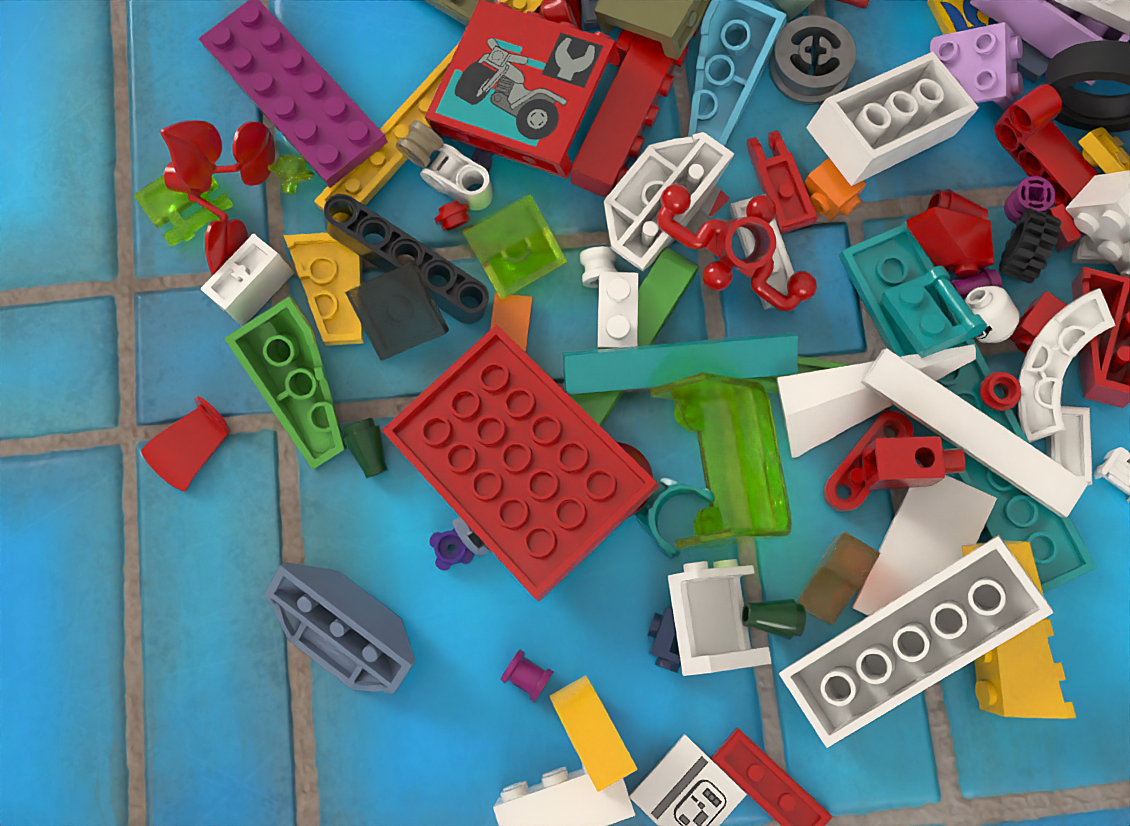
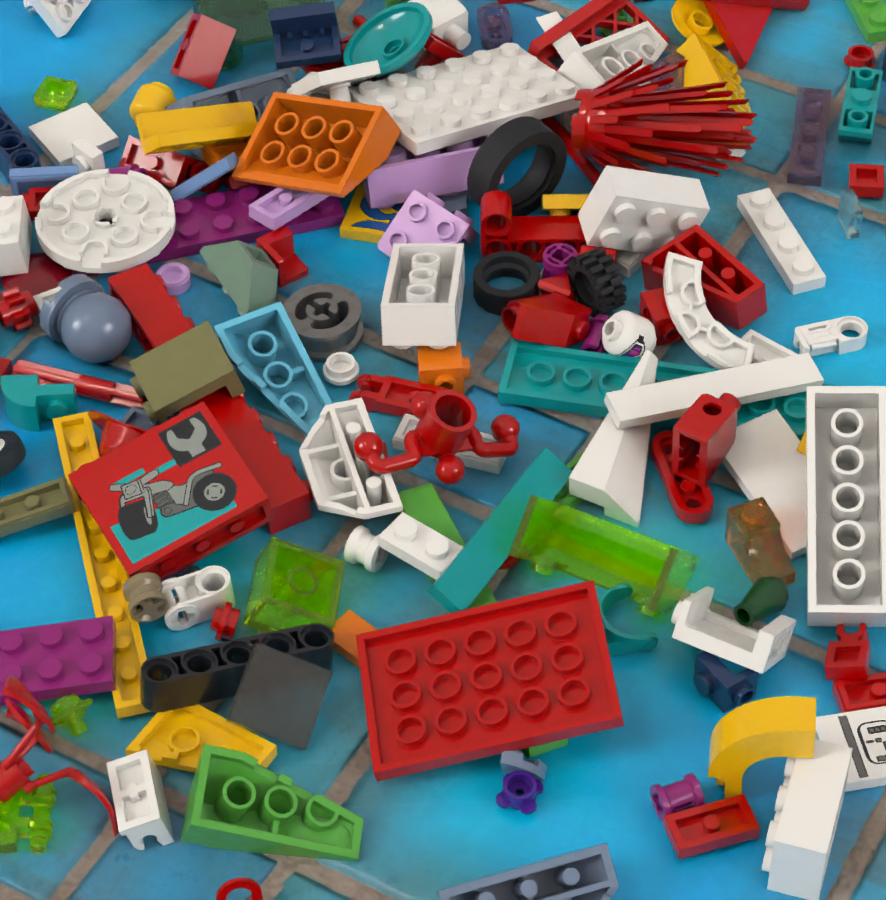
camera: 55 degrees left, 30 degrees down
dark green cone [343,418,388,479] -> none
teal plate [881,266,987,359] -> none
red plate [980,372,1021,411] -> none
none -> white plate [323,352,359,385]
none -> black tyre [473,251,540,316]
none -> red slope [537,273,577,302]
none -> red plate [663,794,760,860]
none -> red plate [824,623,872,680]

